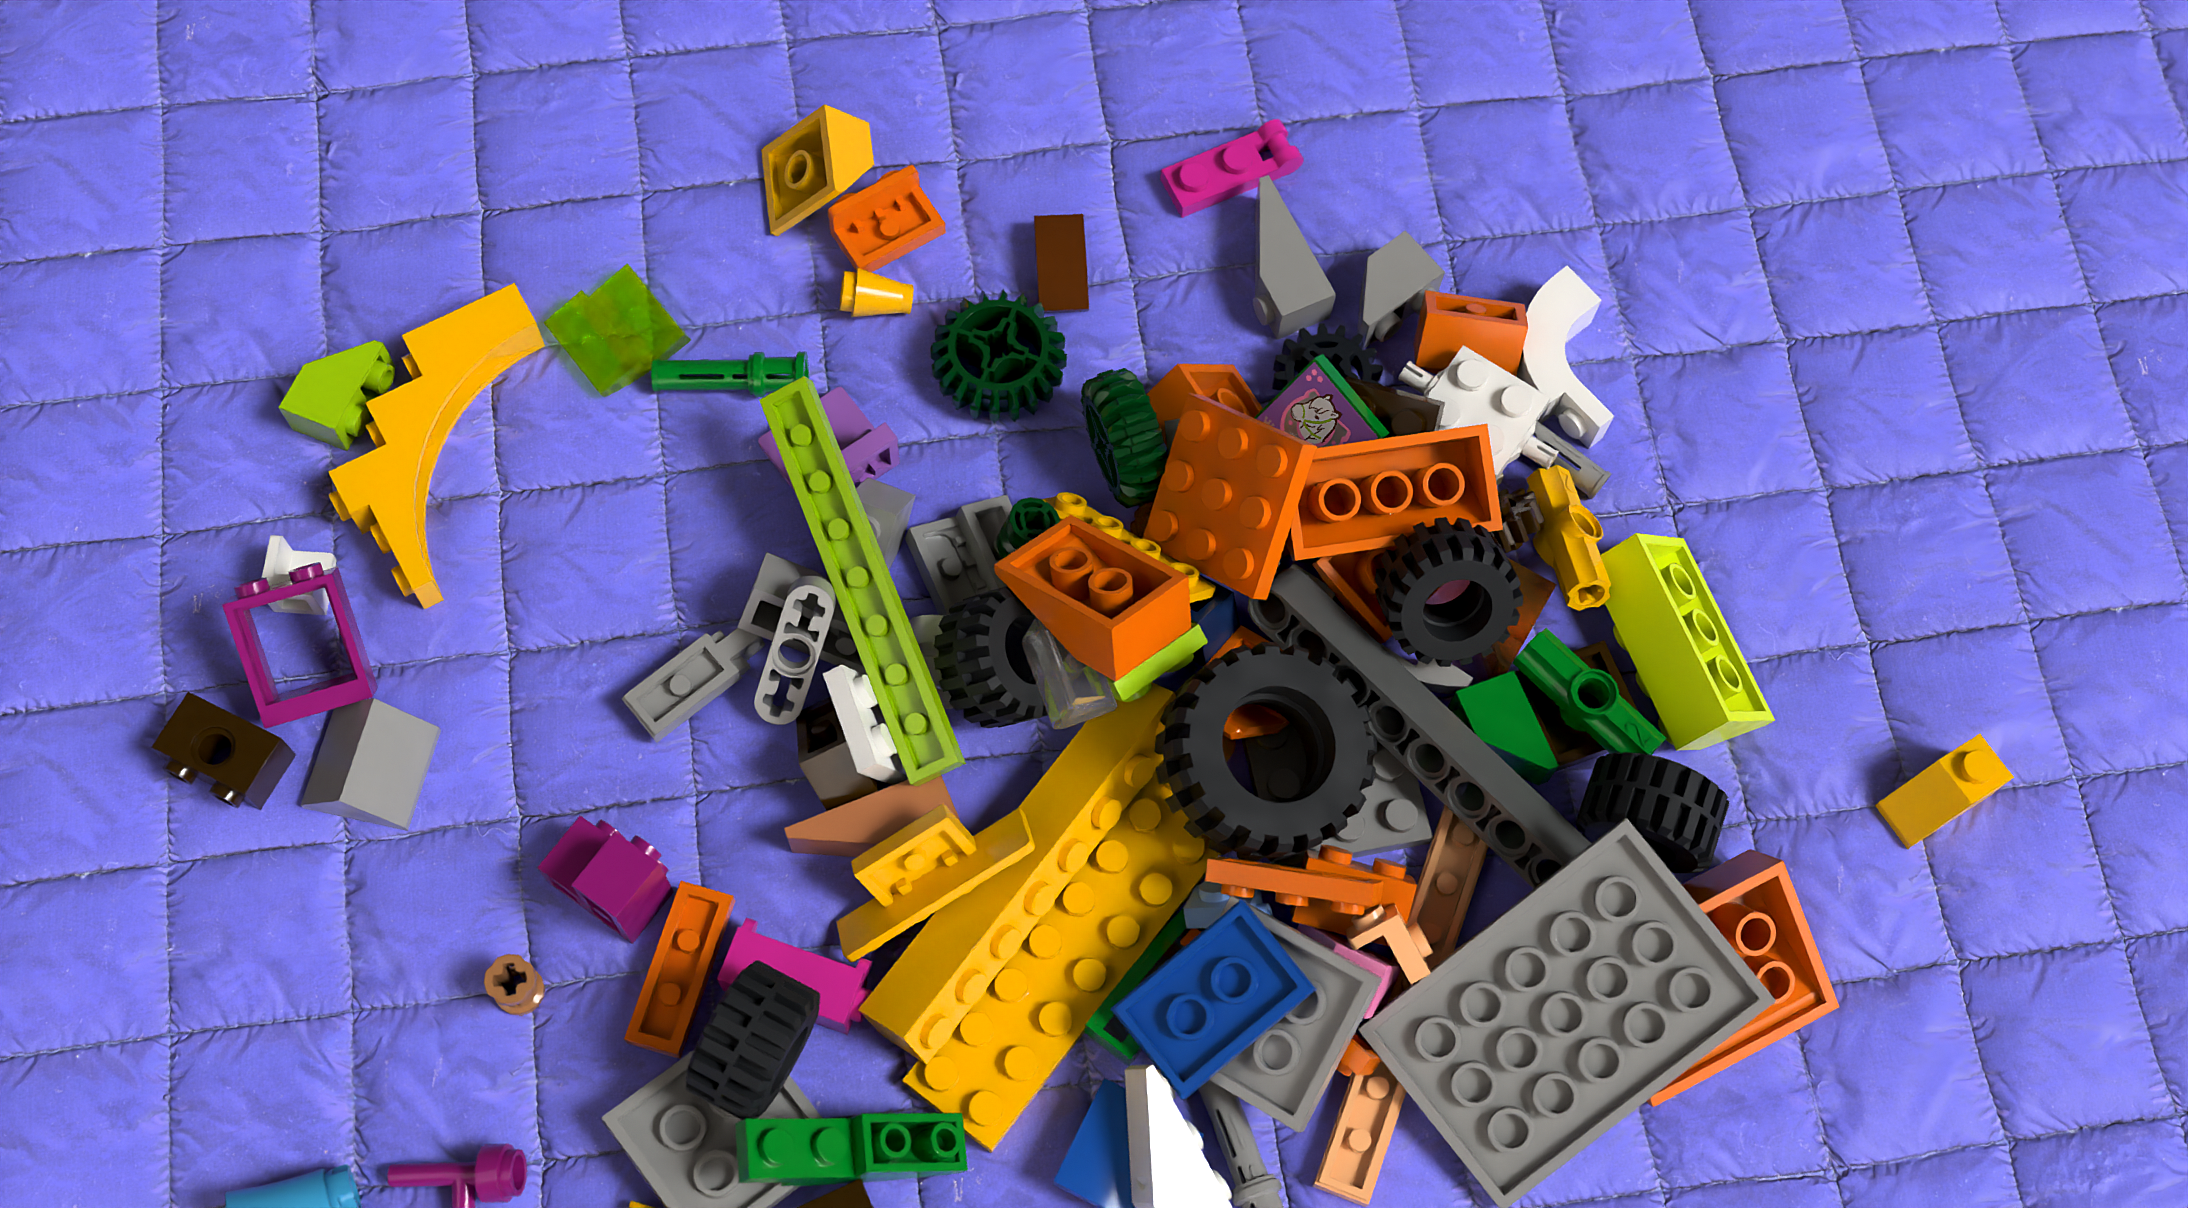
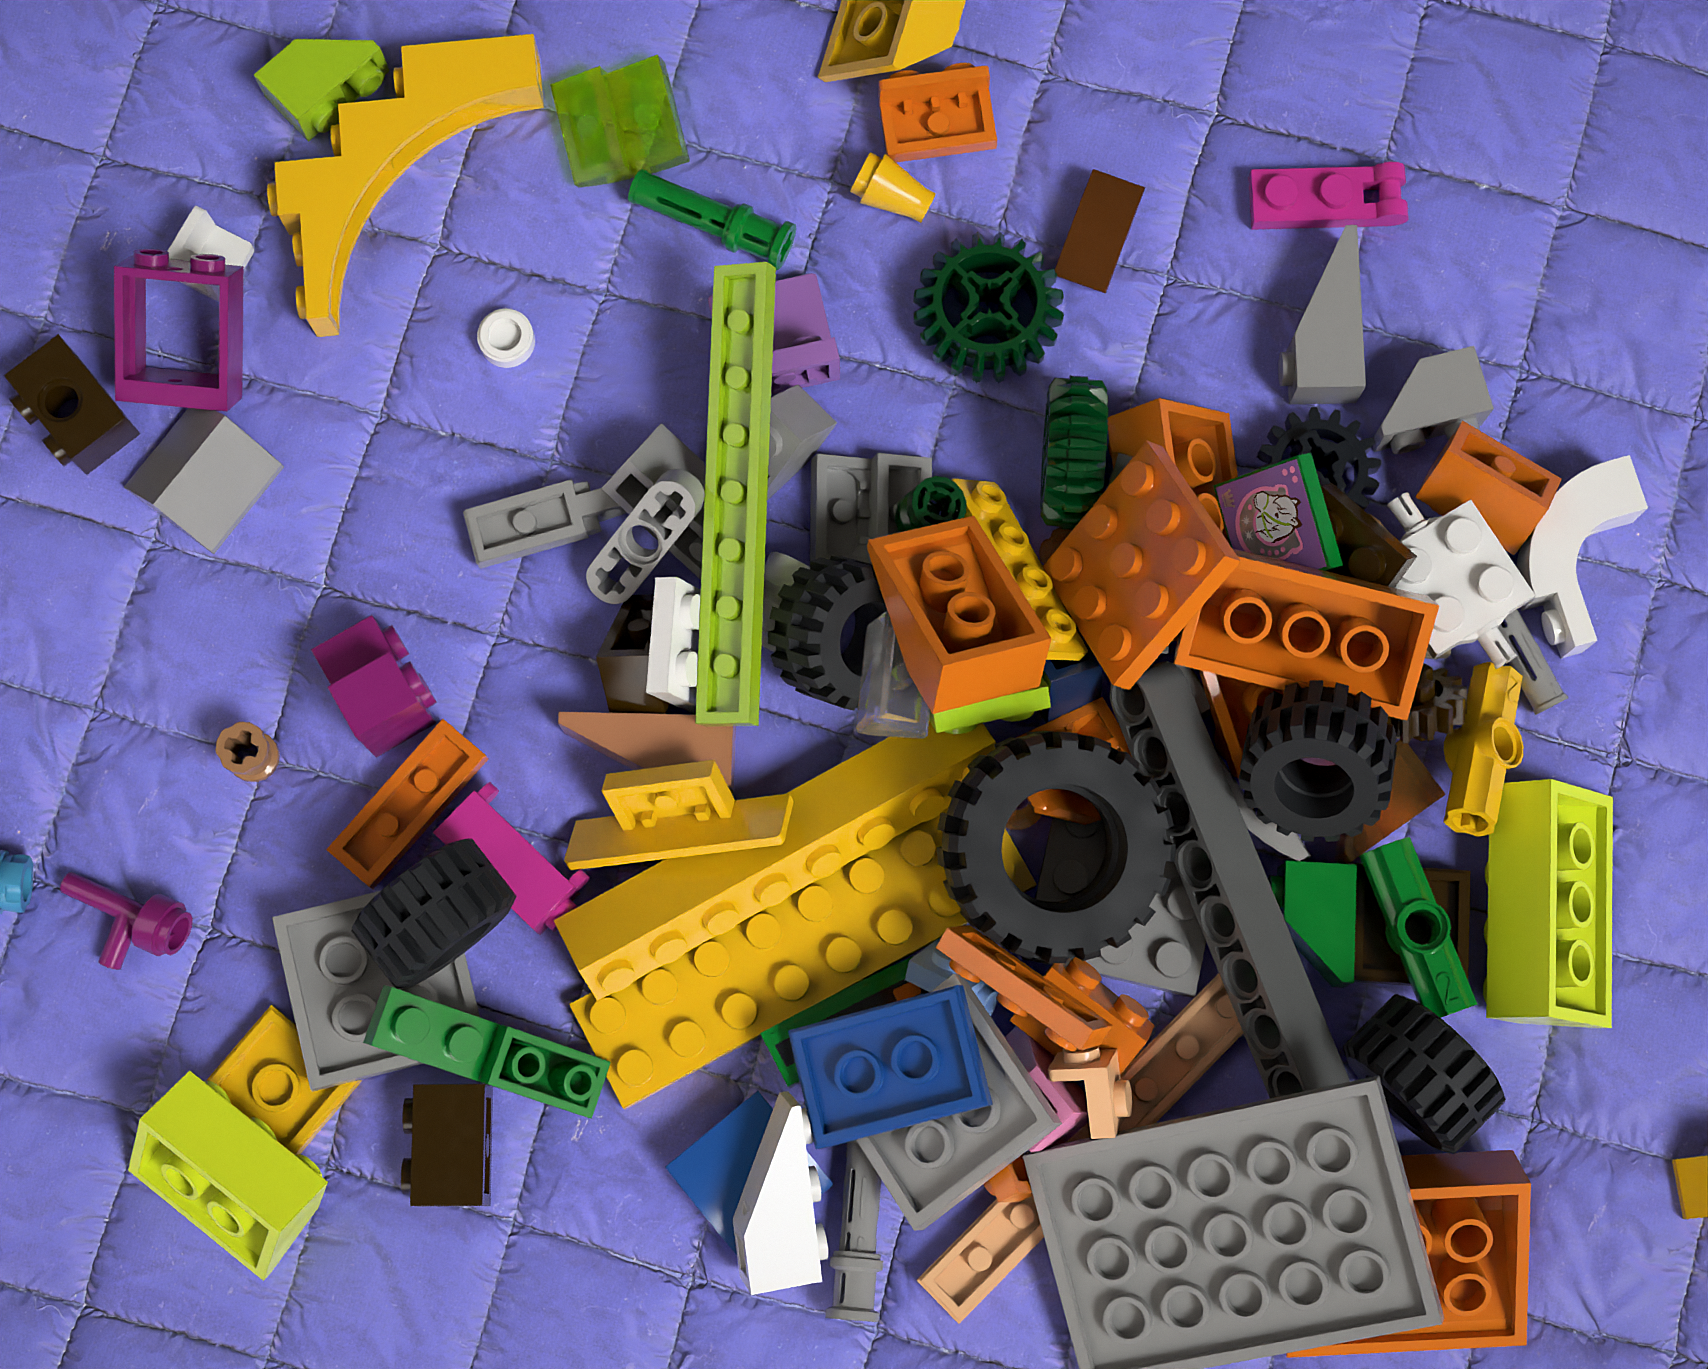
camera: 30 degrees right, 10 degrees up
none -> white tile [477,309,535,368]

